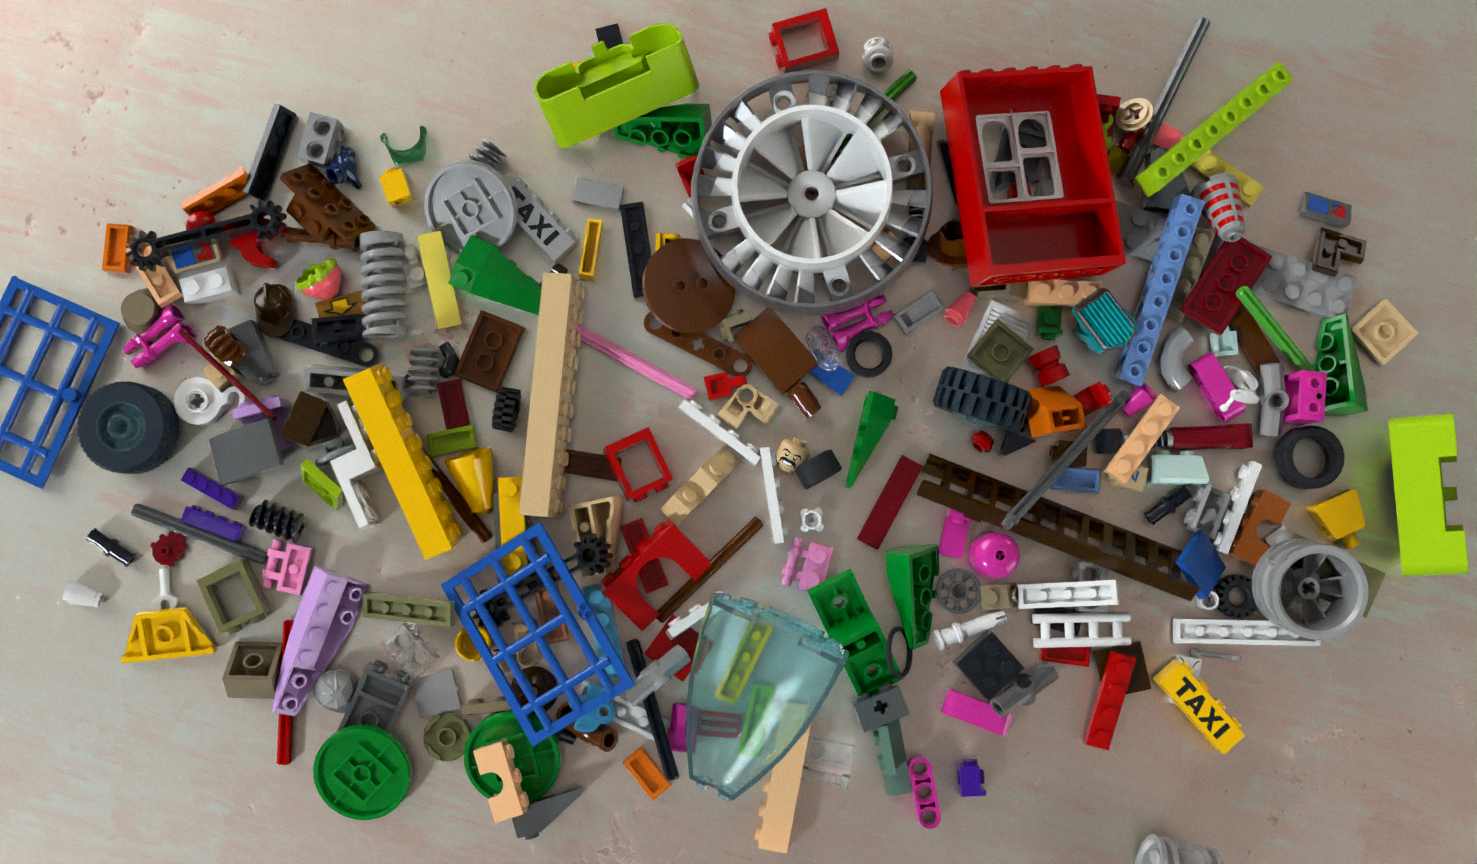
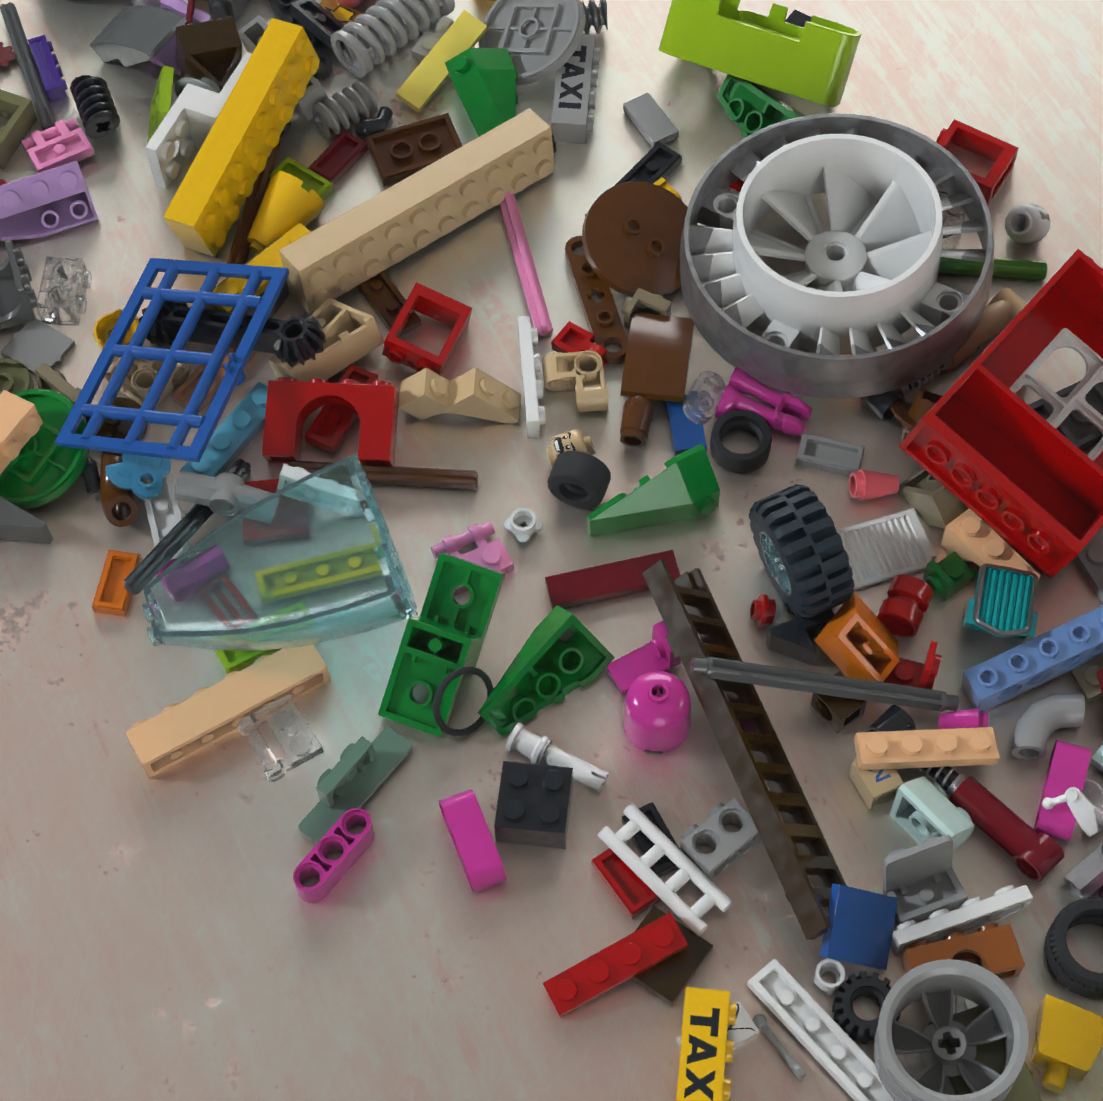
camera: 50 degrees right, 25 degrees down
dark purple piece [181,467,244,510] -> none
olive plate [363,592,455,627] -> none
black tyre [492,386,521,432] -> none
yellow piece [578,218,603,282] -> none
white plate [760,447,788,544] -> none
dark grey brick [851,683,910,732] -> none
dark grey wheel [936,568,981,614] -> none
dark purple brick [957,759,986,797] -> none
olive tile [966,319,1034,383] -> none
dark tan bracket [980,583,1019,610] -> none
dark grey piece [990,661,1058,718] -> none
white plate [1017,580,1119,609] -> none
medium blue tile [1050,467,1101,494] -> none
black pin [1144,485,1192,525] -> none

